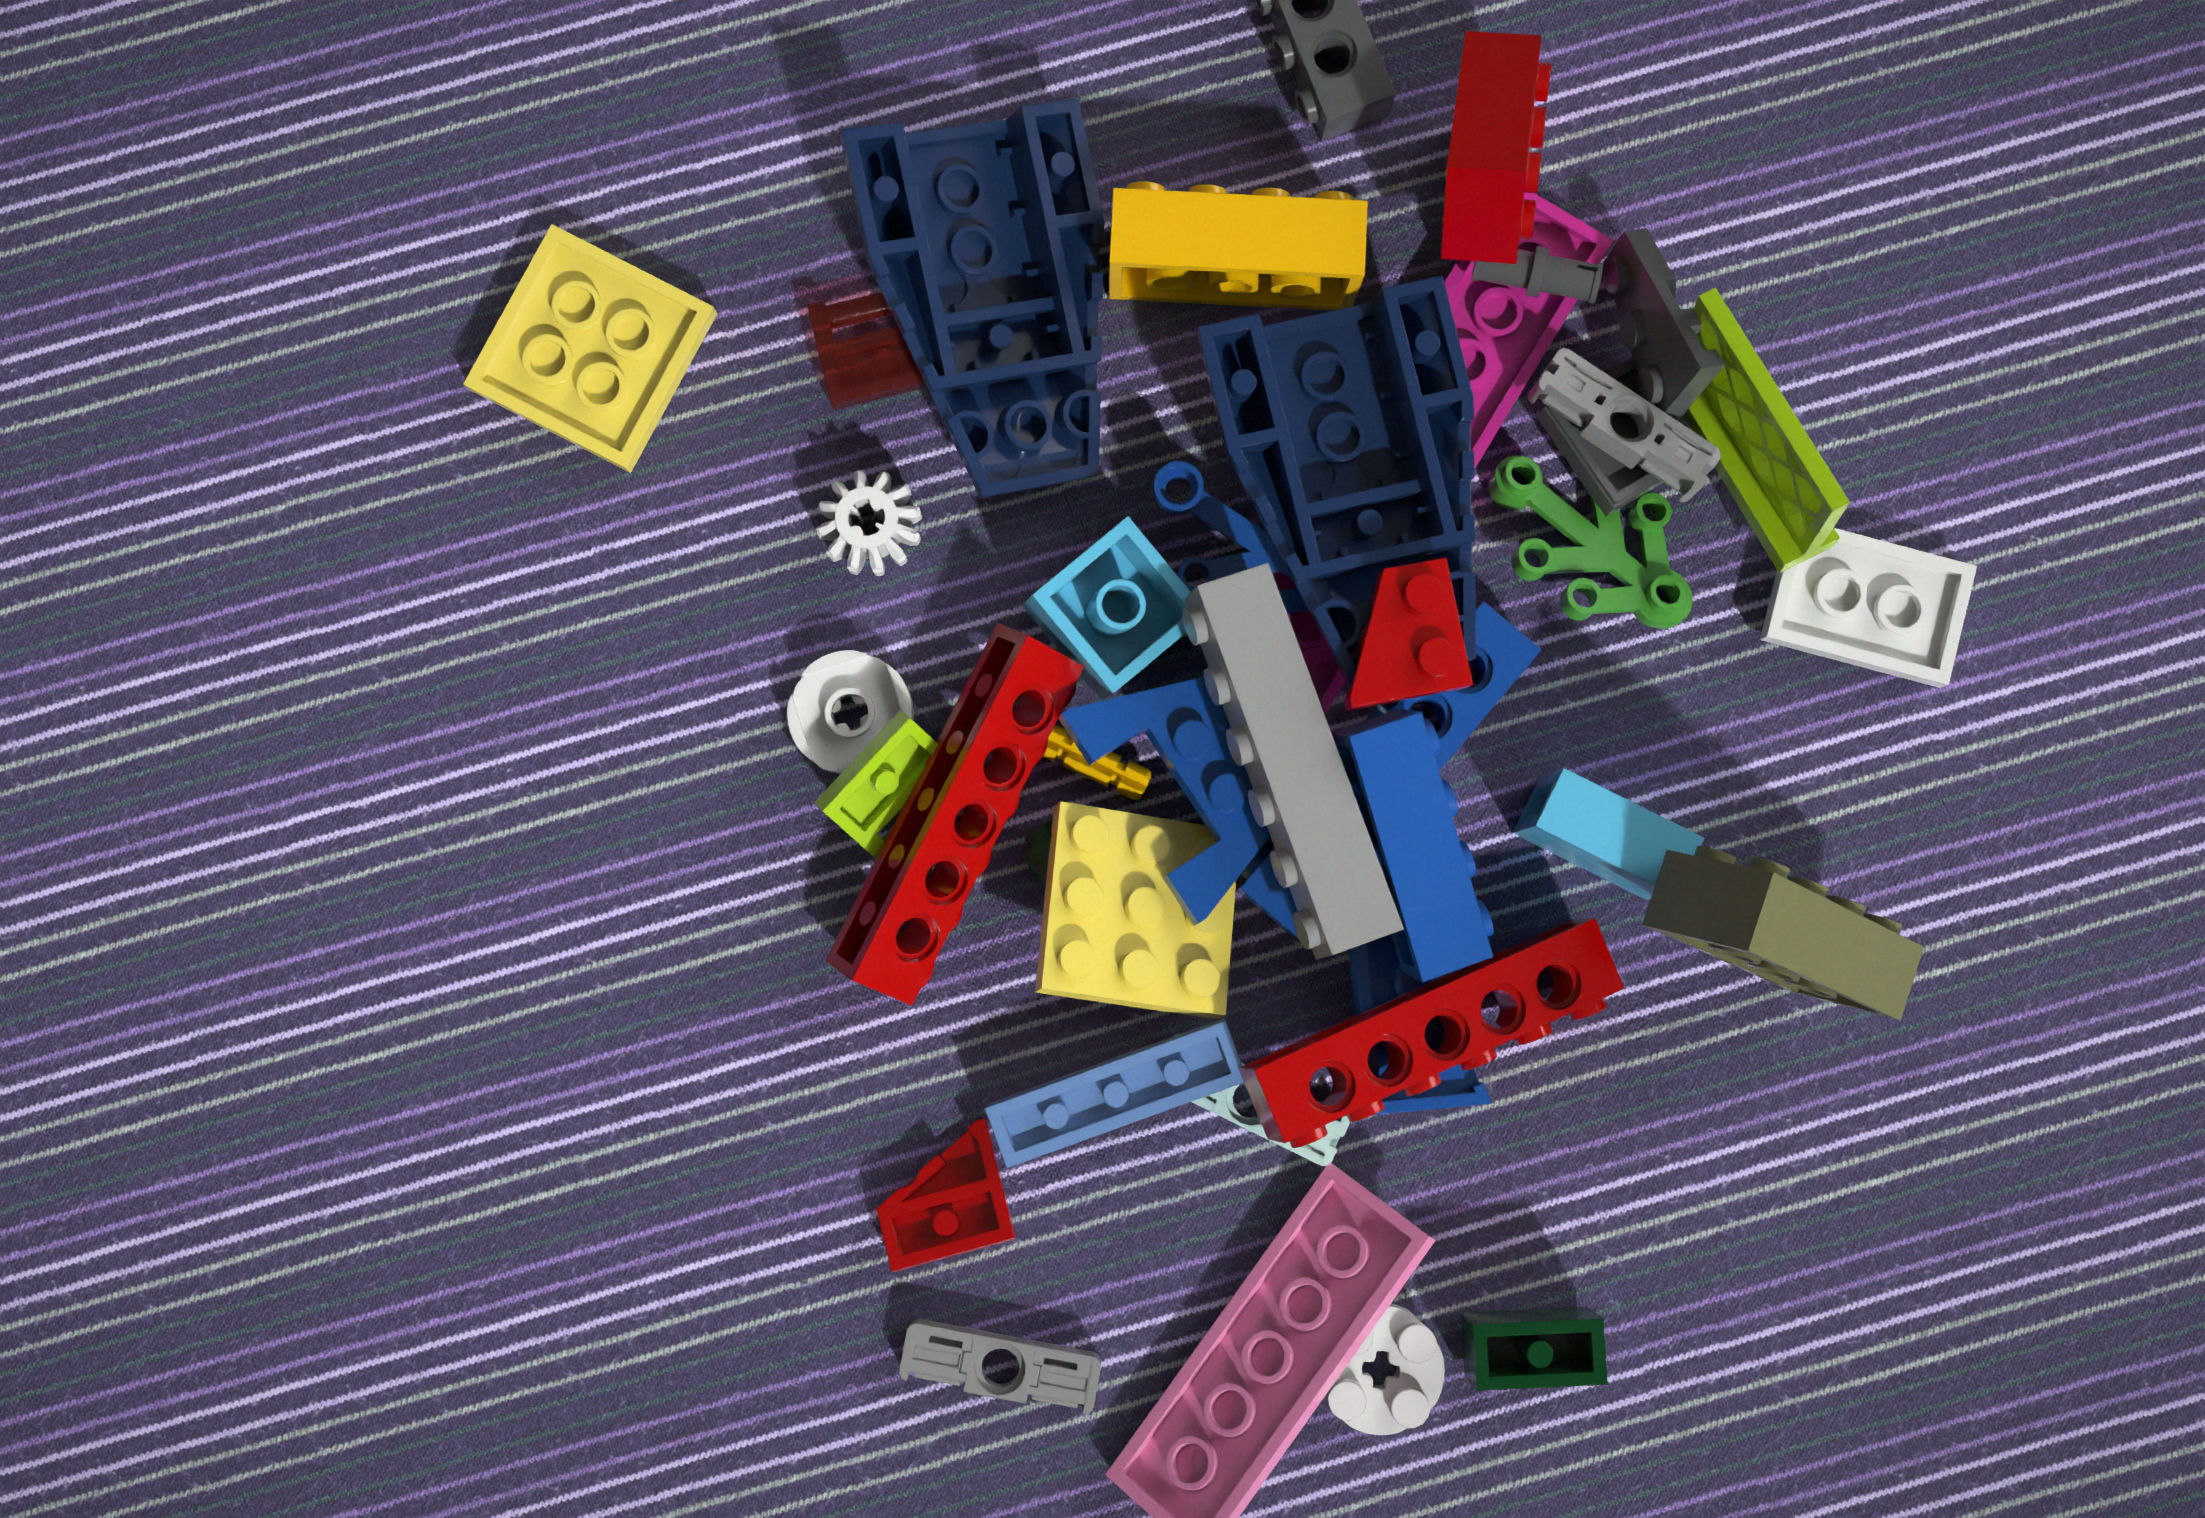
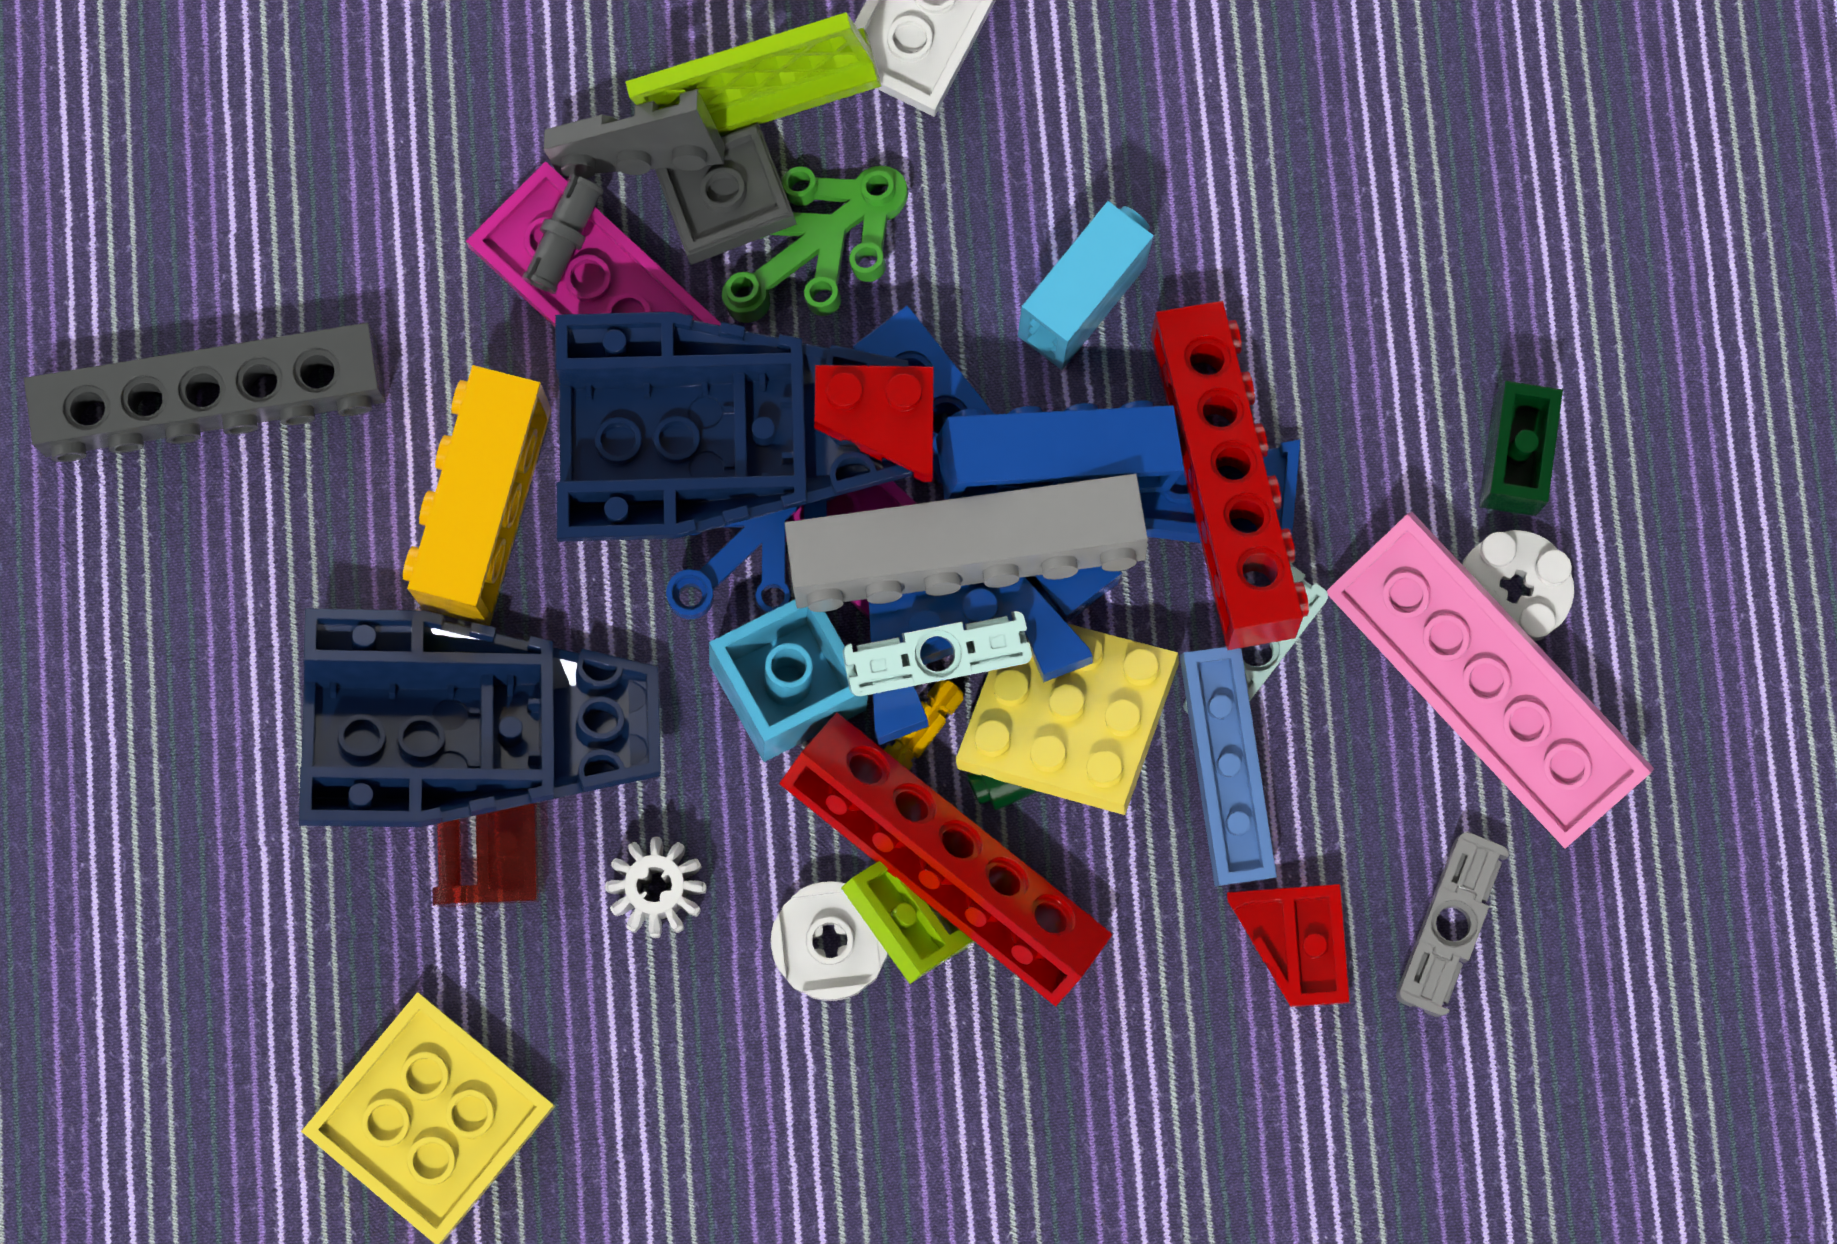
camera: 80 degrees left, 5 degrees down
red brick [1441,31,1552,264] -> none
light grey piece [1528,348,1721,502] -> none
olive brick [1642,846,1924,1021] -> none
none -> light aqua piece [843,611,1032,696]

